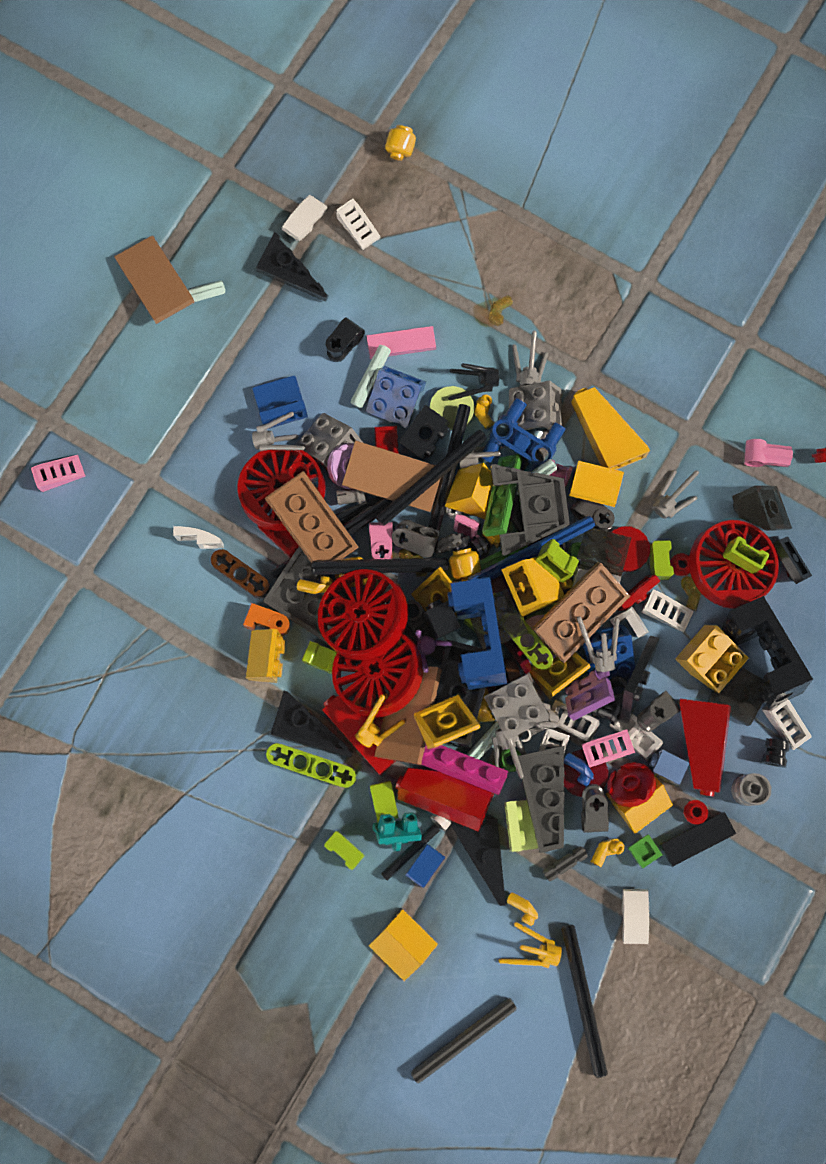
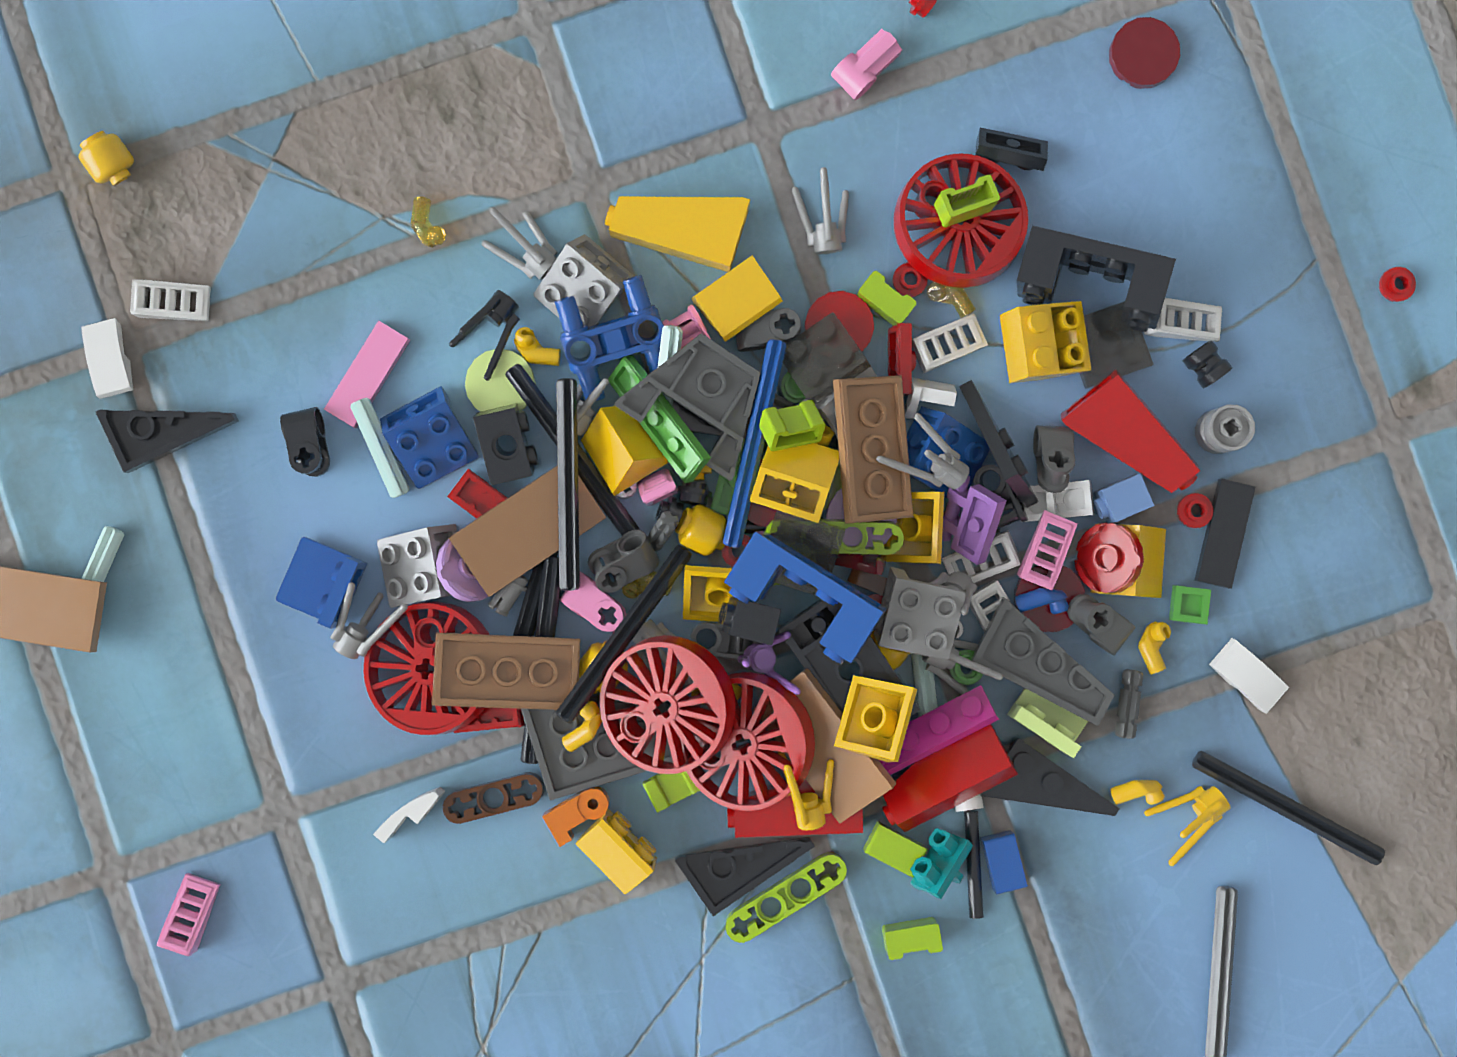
camera: 45 degrees left, 10 degrees up
yellow slope [369,909,438,981] -> none
clear smoke slope [732,486,792,531] -> none

